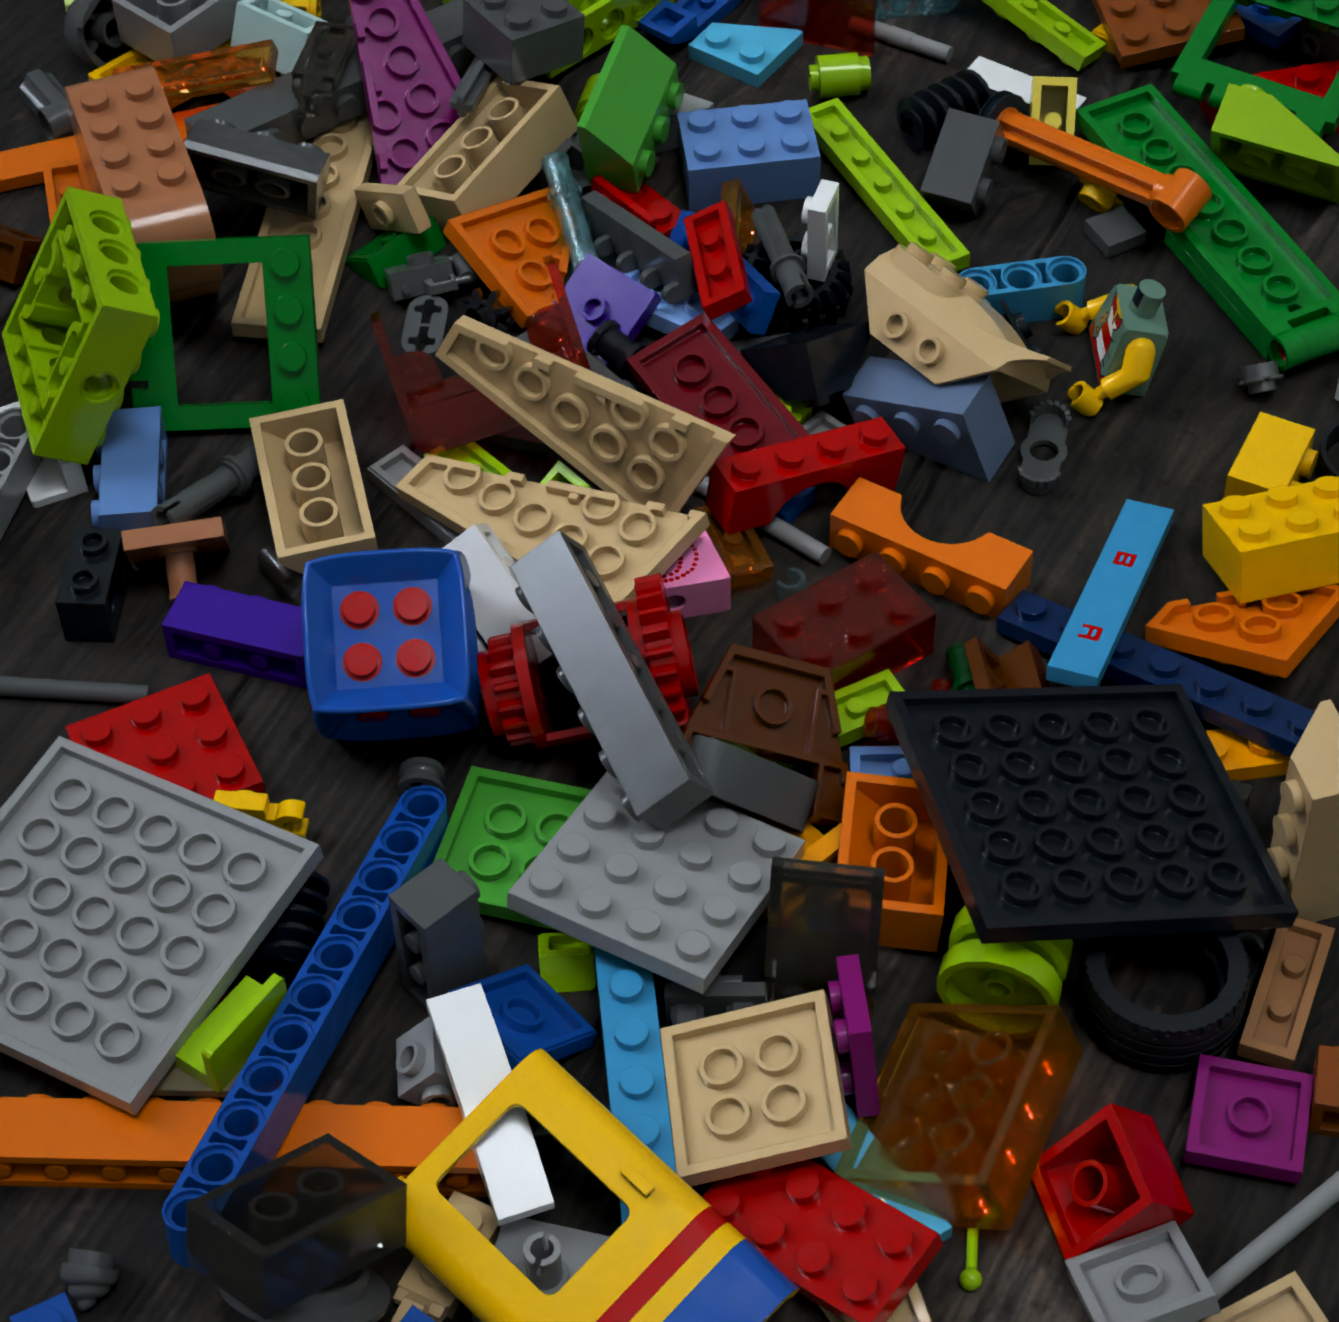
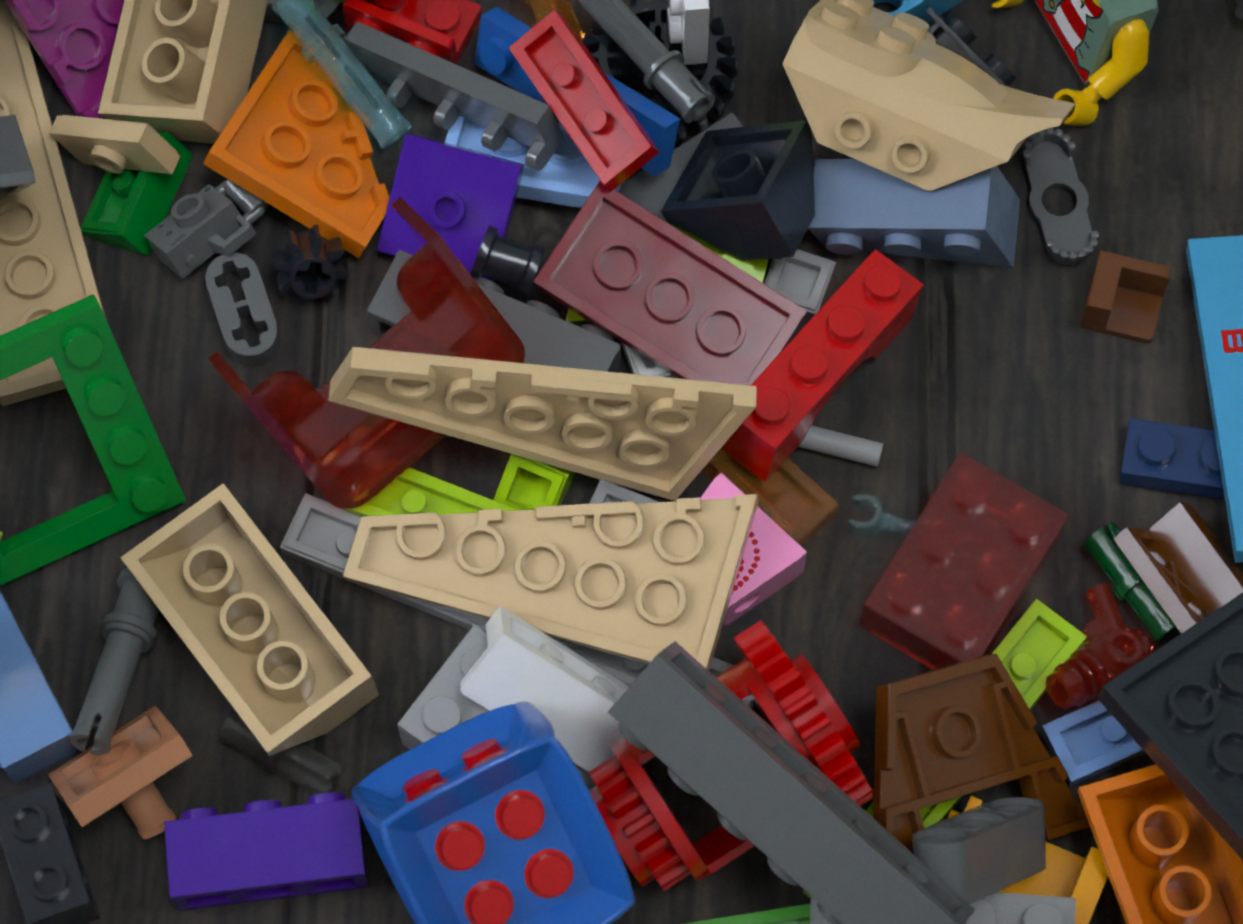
camera: 25 degrees left, 20 degrees up
orange arch [829,477,1033,620] -> none
none -> reddish brown panel [1080,250,1172,344]

